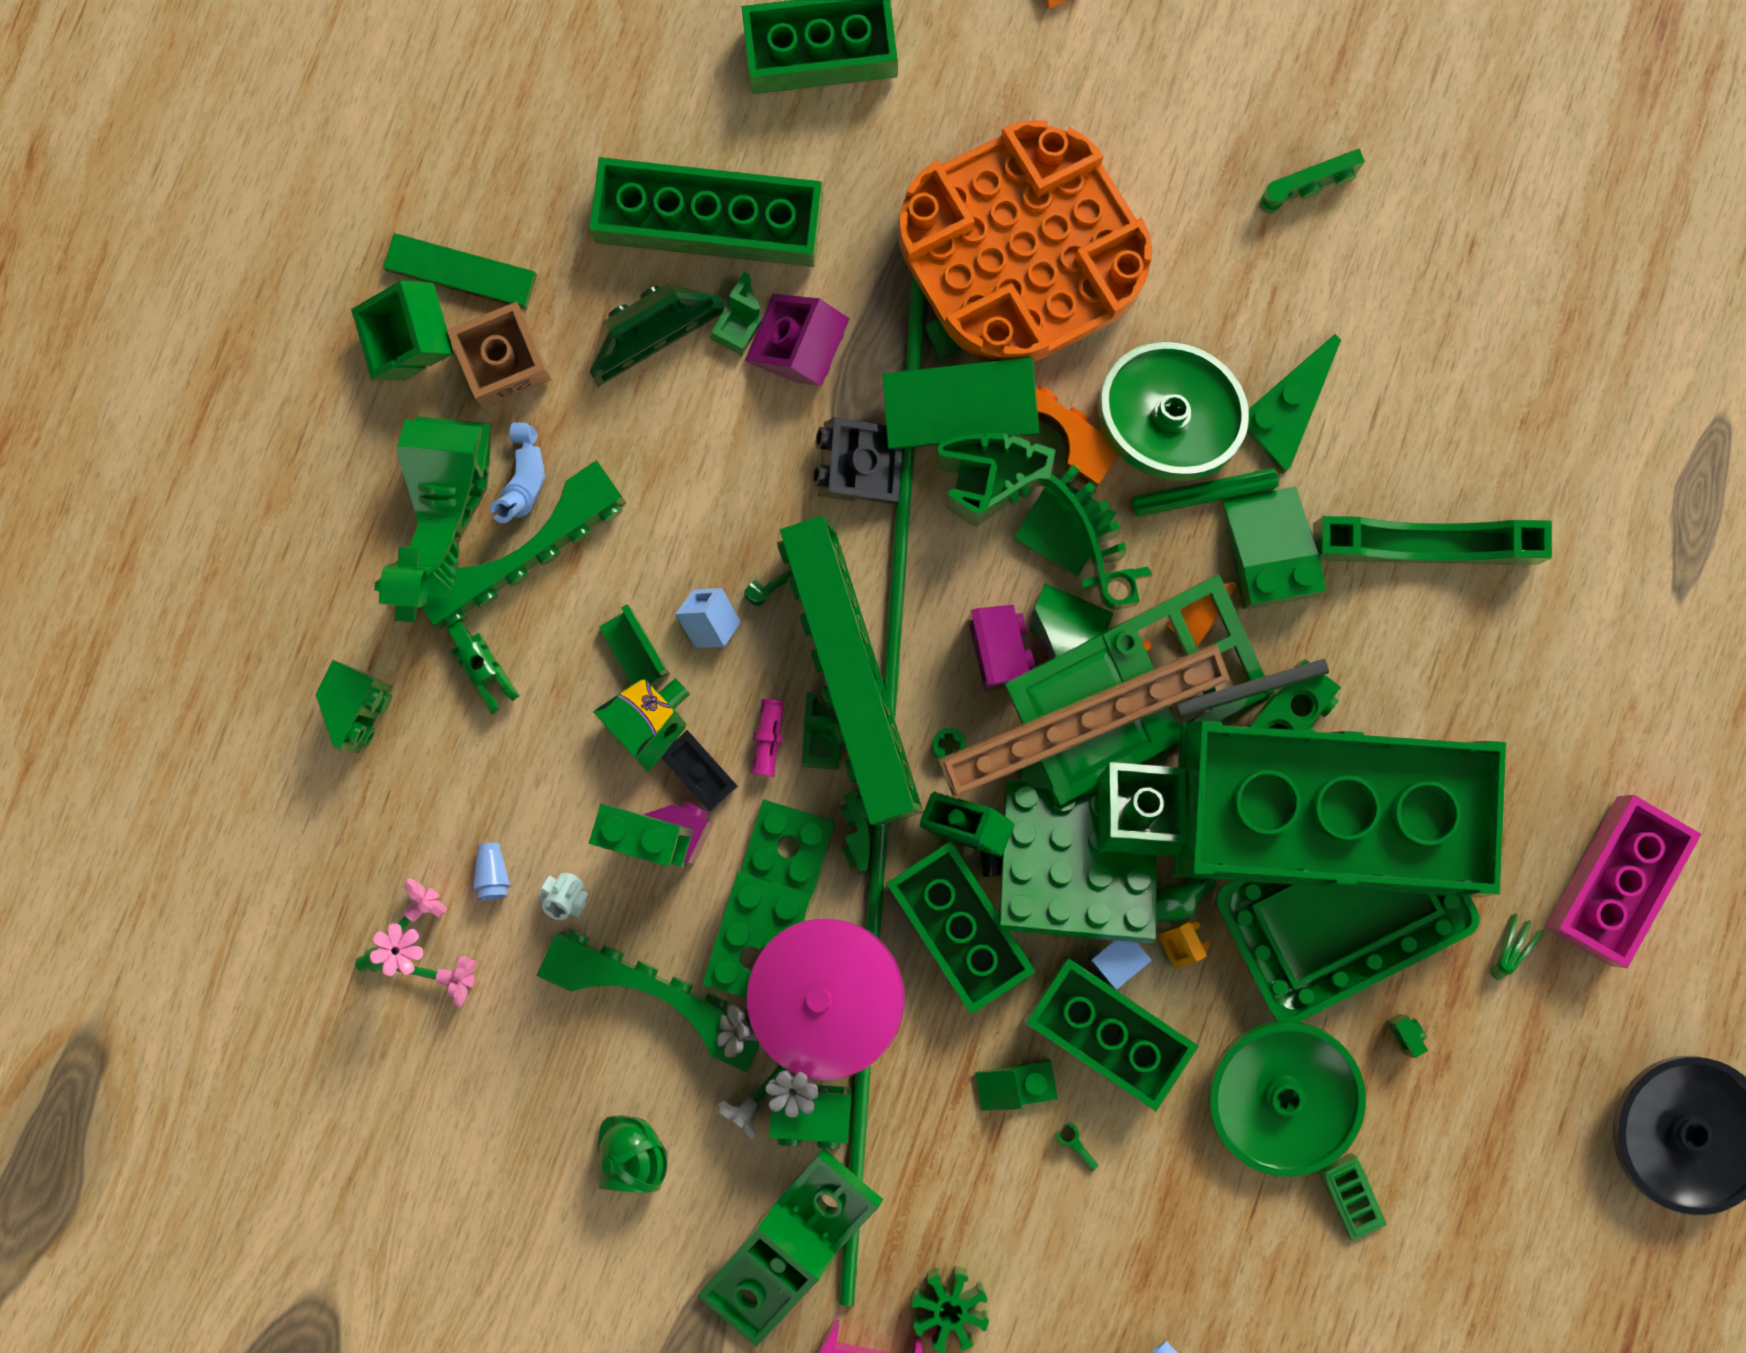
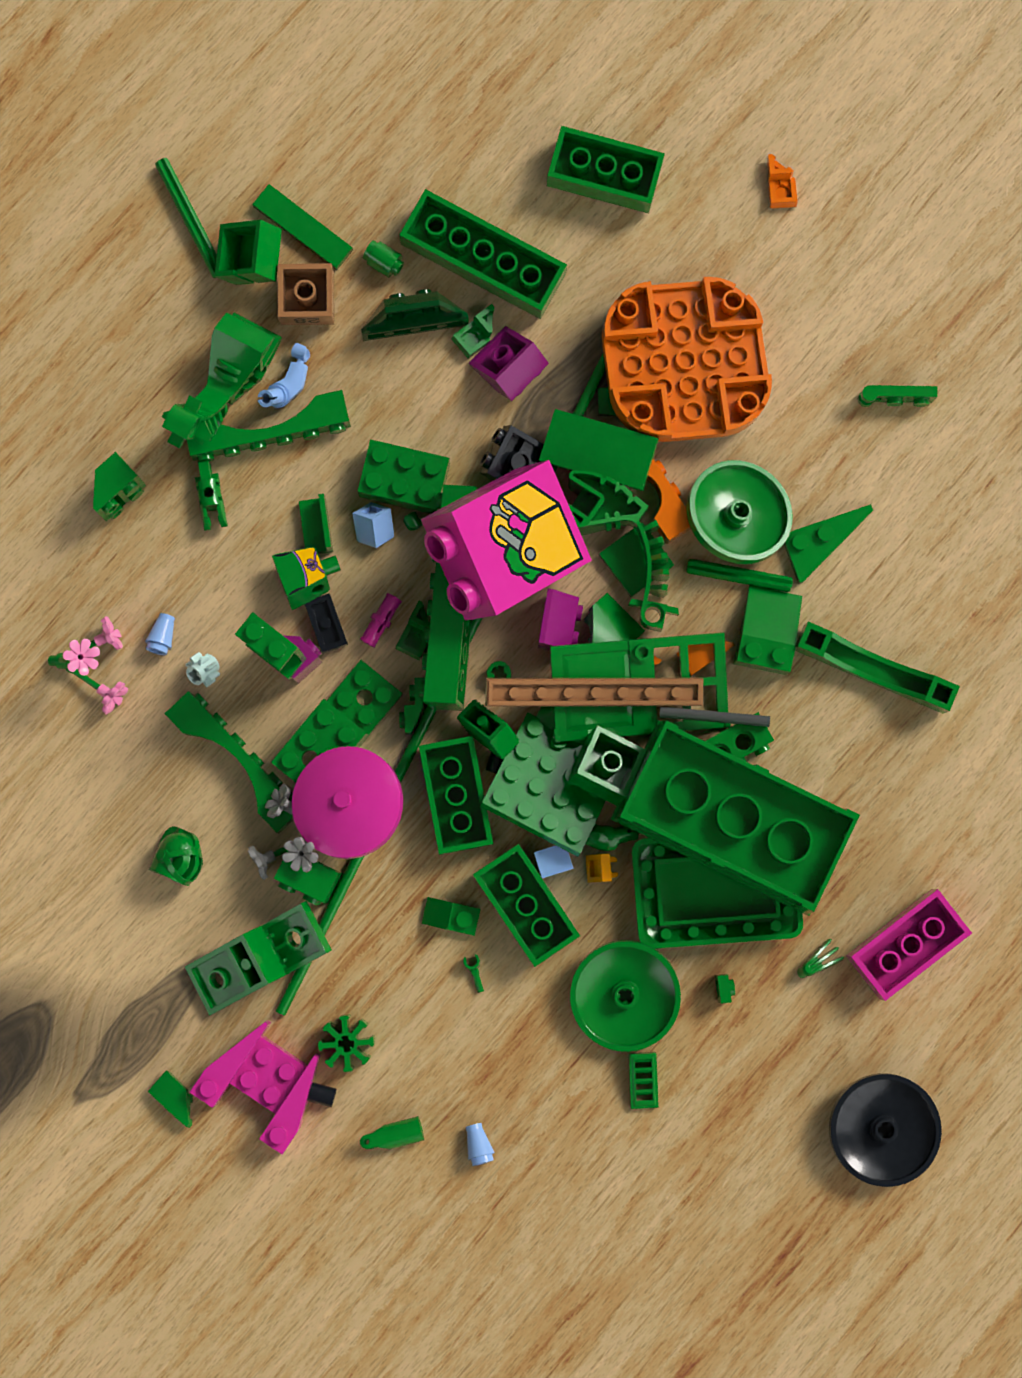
camera: 15 degrees right, 0 degrees up
none -> green axle [155,158,217,278]
none -> green brick [358,439,450,514]
none -> green brick [362,240,404,278]
none -> dark pink brick [421,460,592,621]

